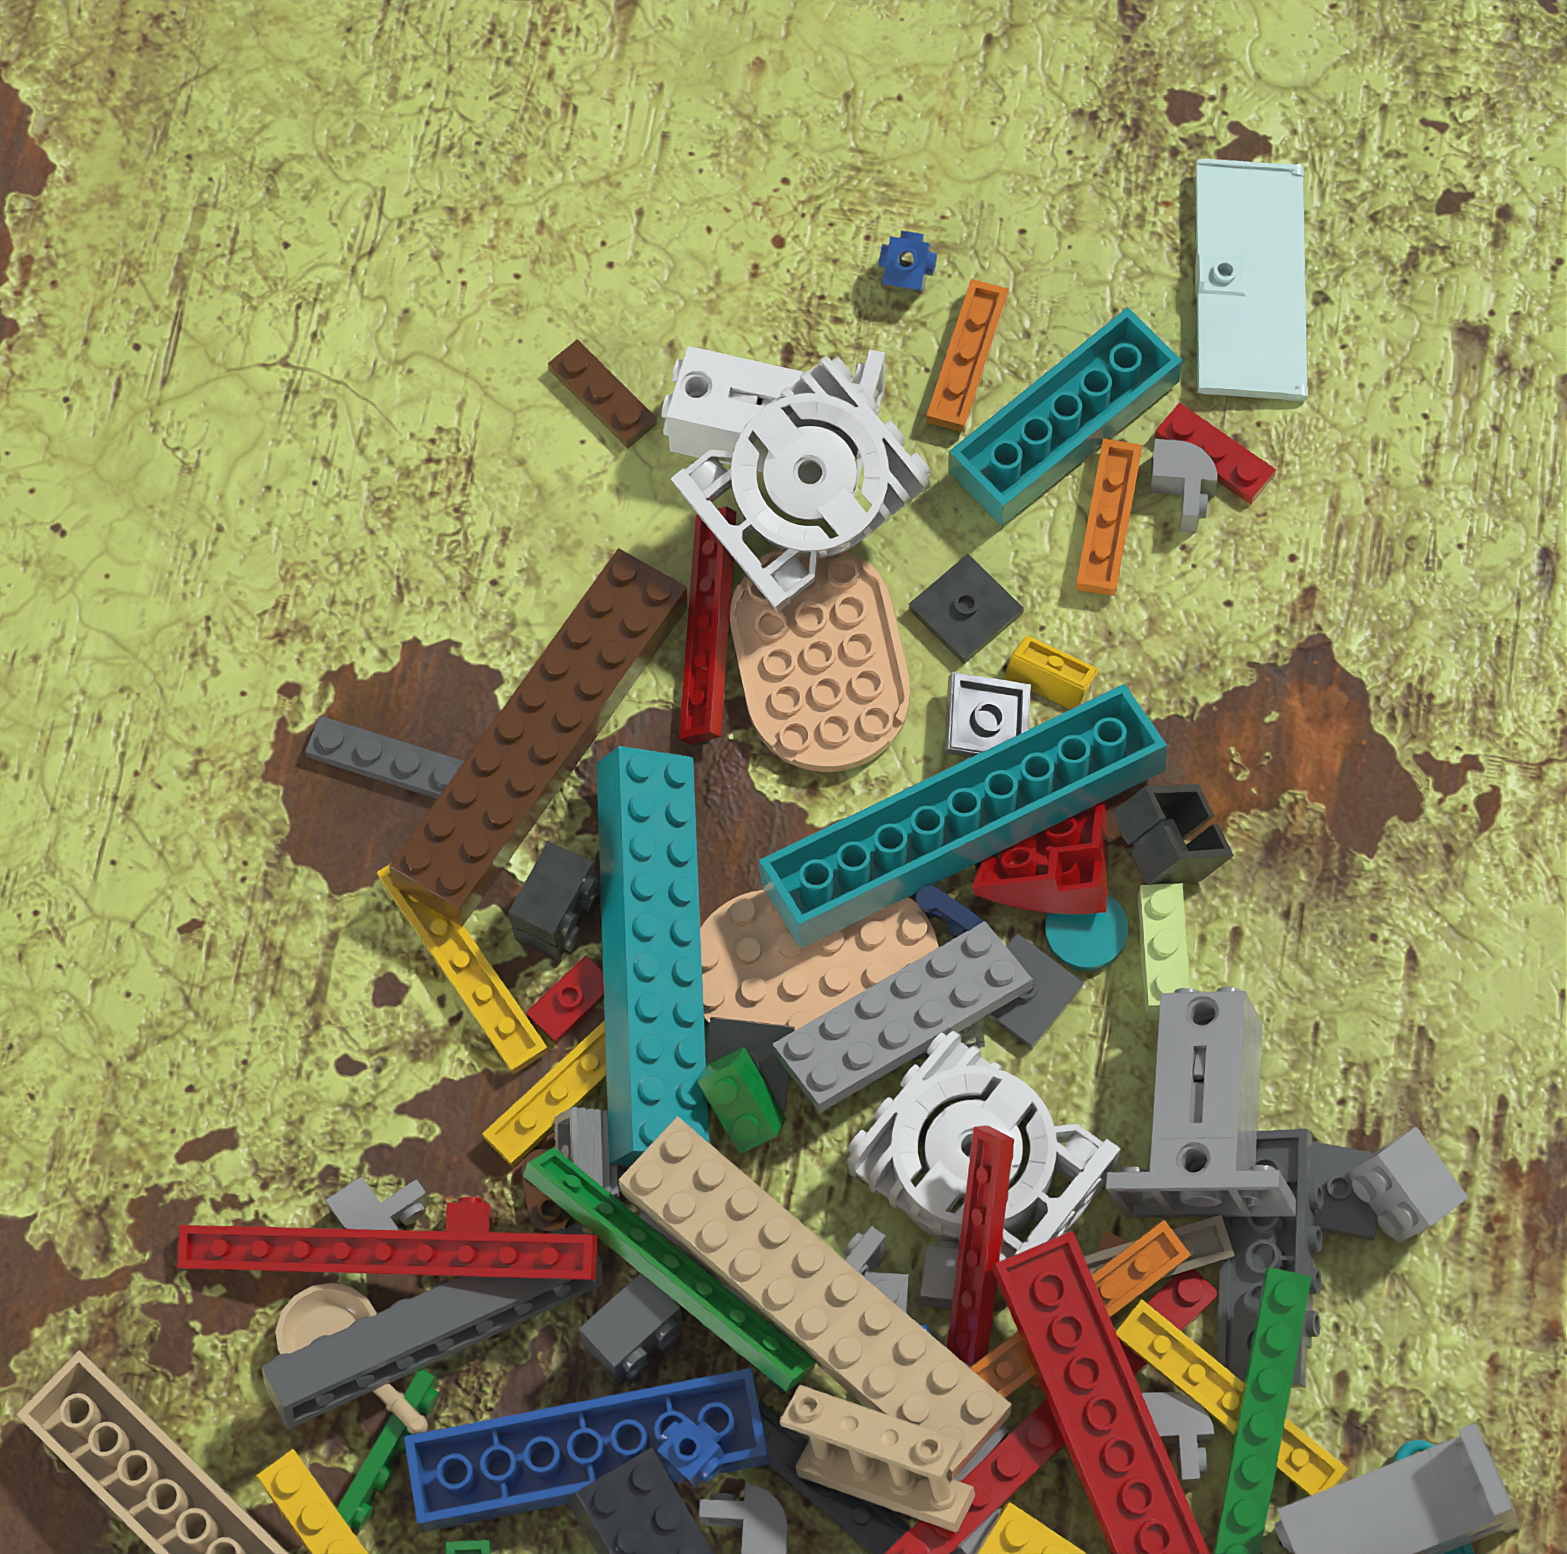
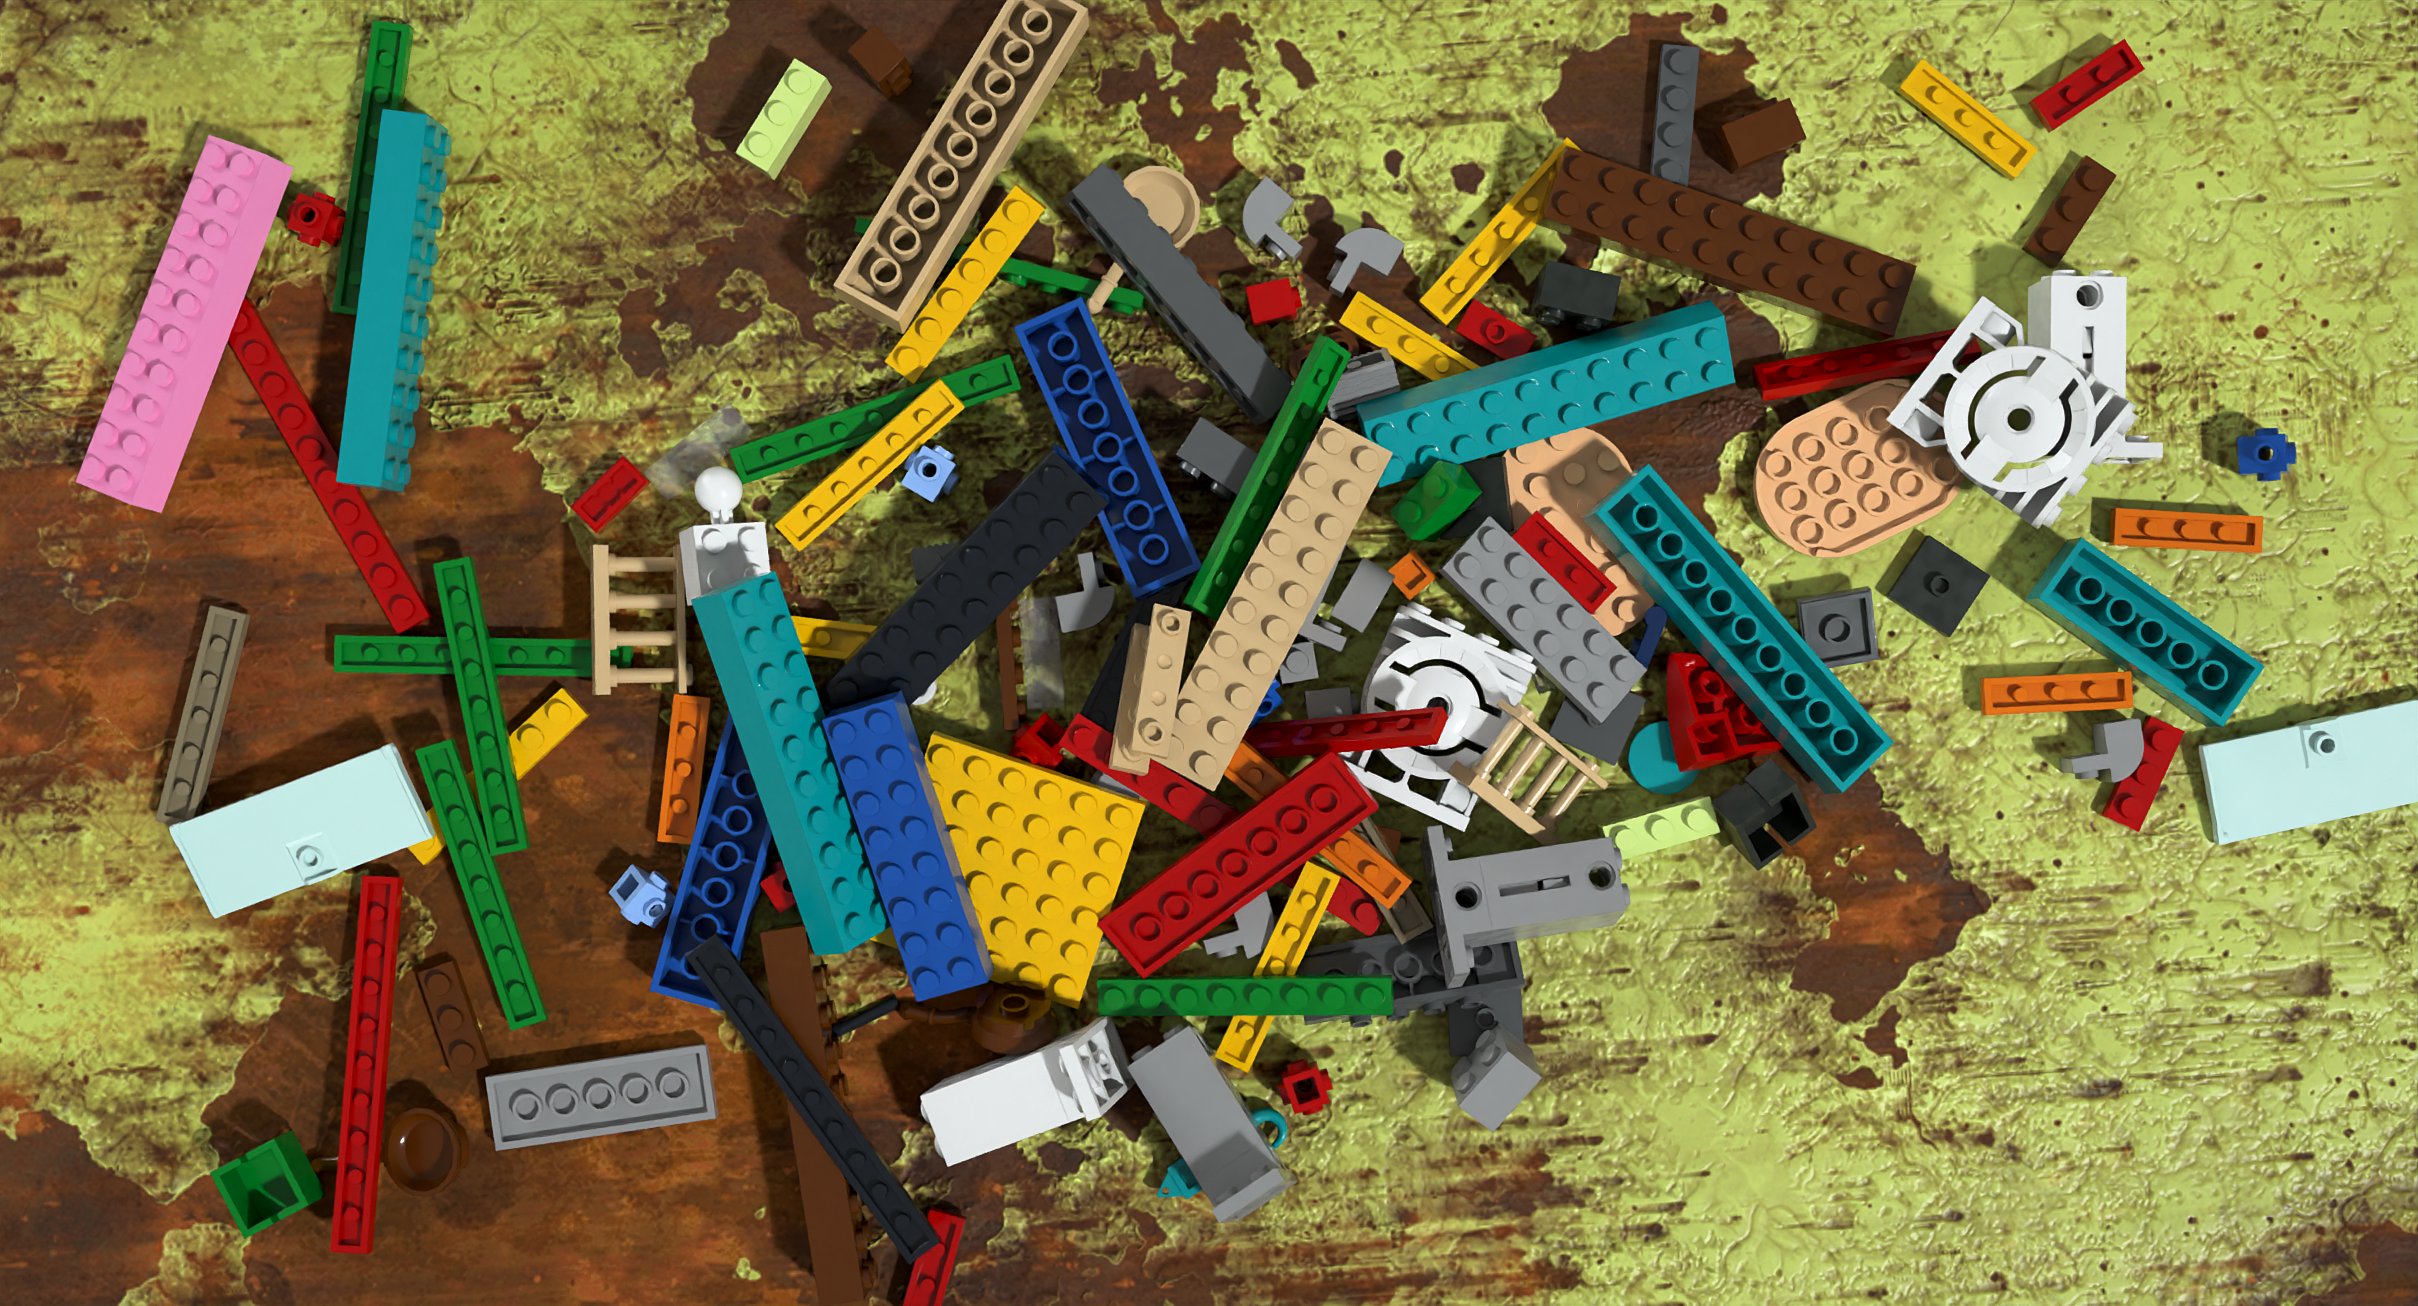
camera: 70 degrees right, 20 degrees up
red plate [177,1225,597,1280] -> none
blue brick [657,1417,725,1489] -> none
yellow slope [1005,635,1099,710] -> none
none -> red brick [1277,1058,1333,1115]
none -> light grey brick [1326,228,1405,298]
none -> light grey brick [1330,557,1395,633]
none -> orange plate [1388,549,1437,601]
none -> tan fence [1447,700,1609,847]
none -> red plate [1511,510,1618,615]
none -> reddish brown brick [1715,97,1807,174]
none -> yellow plate [1896,58,2038,181]
none -> red plate [2029,39,2145,133]

